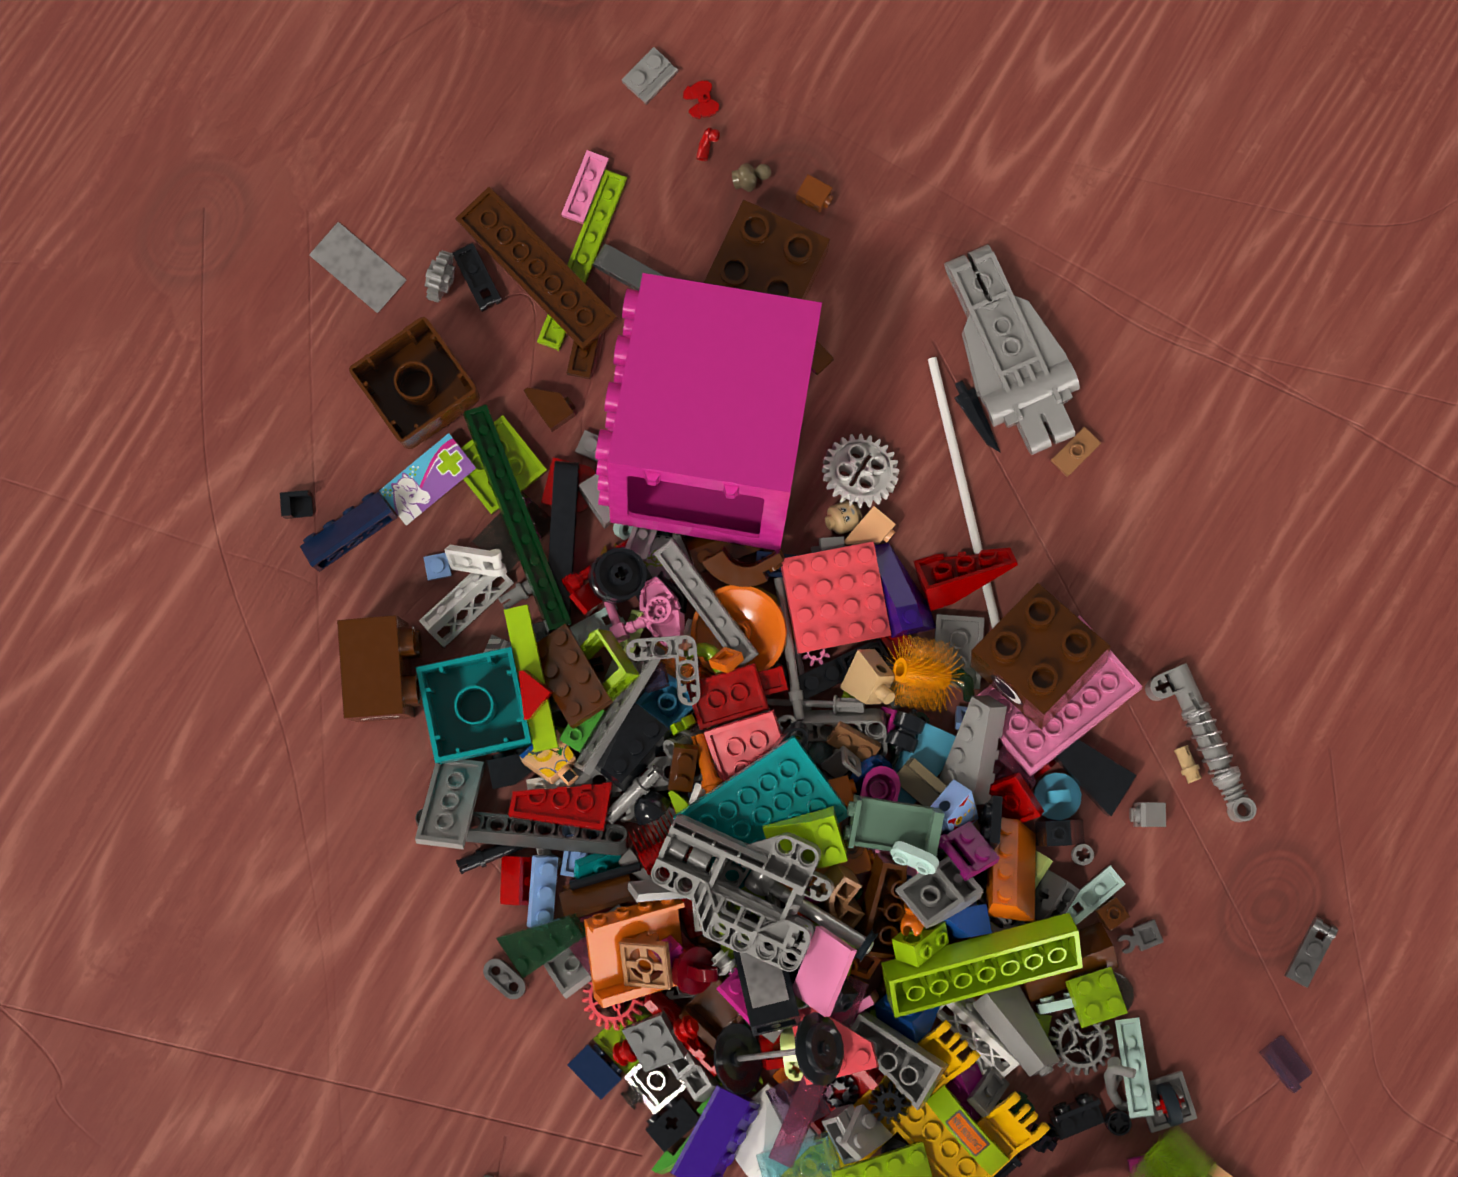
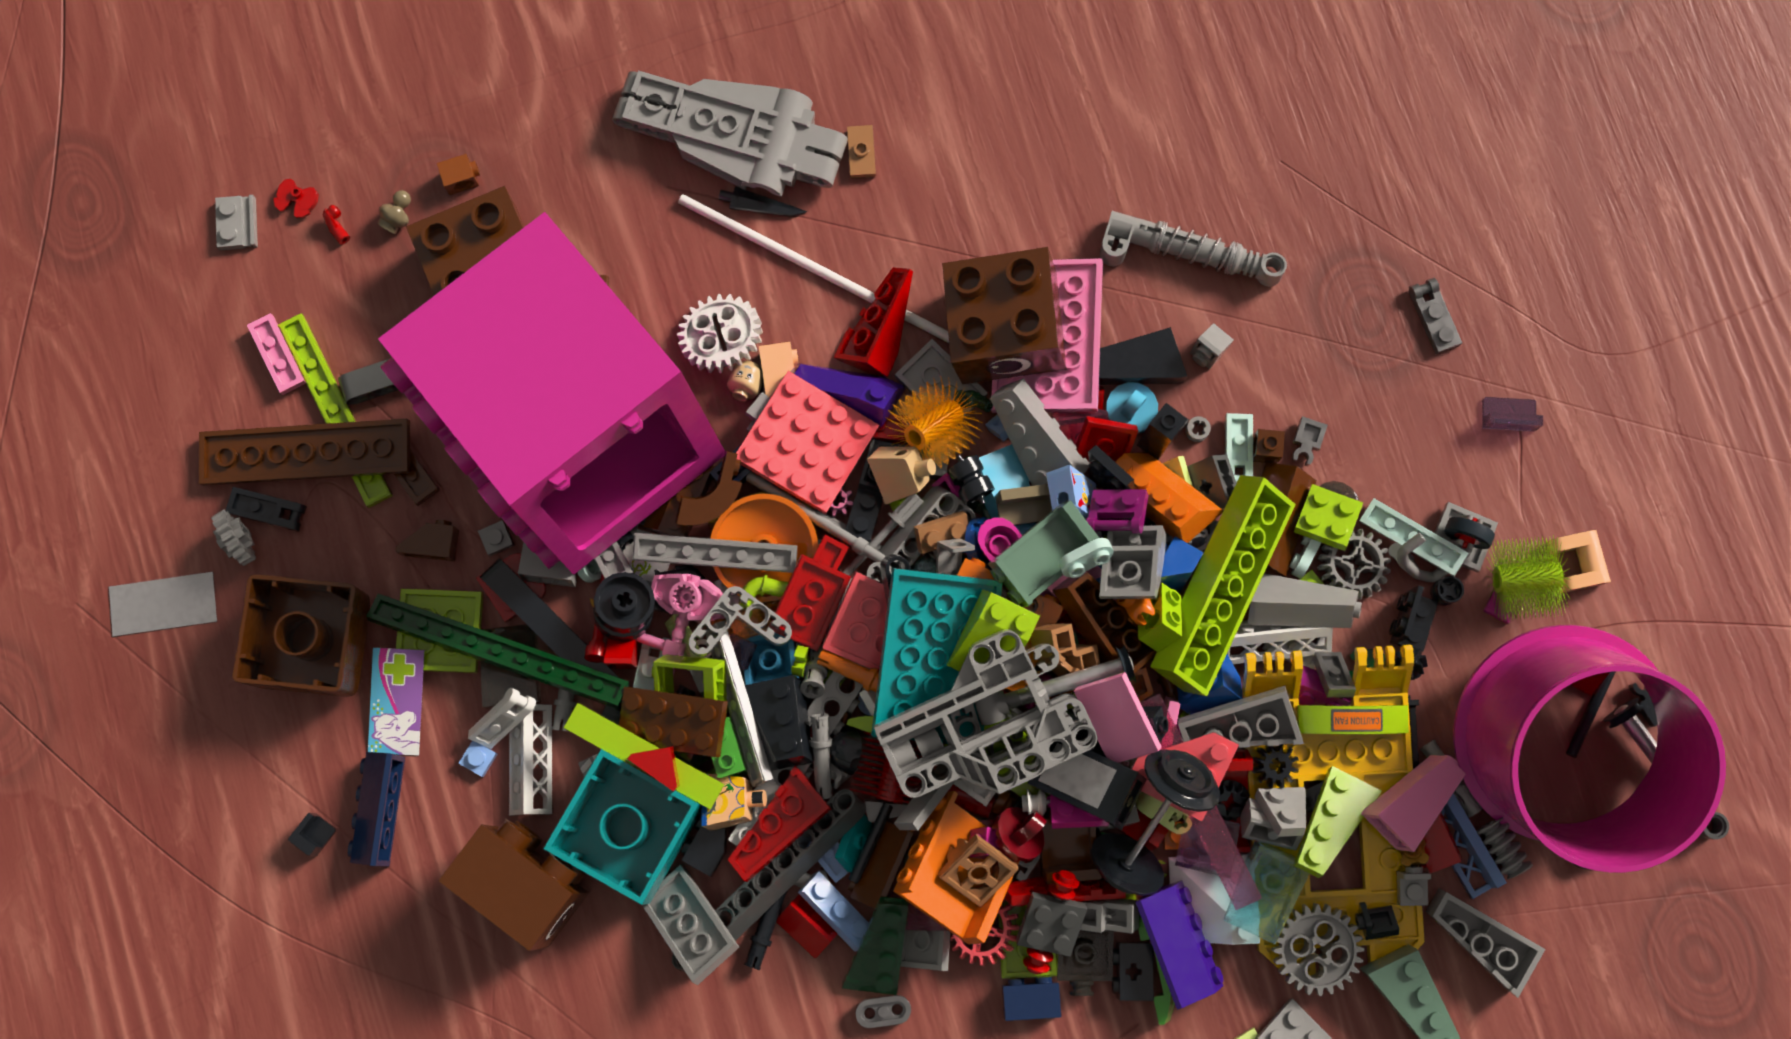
camera: 50 degrees left, 5 degrees down
reddish brown plate [668,743,698,792] -> none
orange plate [709,647,744,673] -> none
tan pin [1174,745,1202,784] -> none

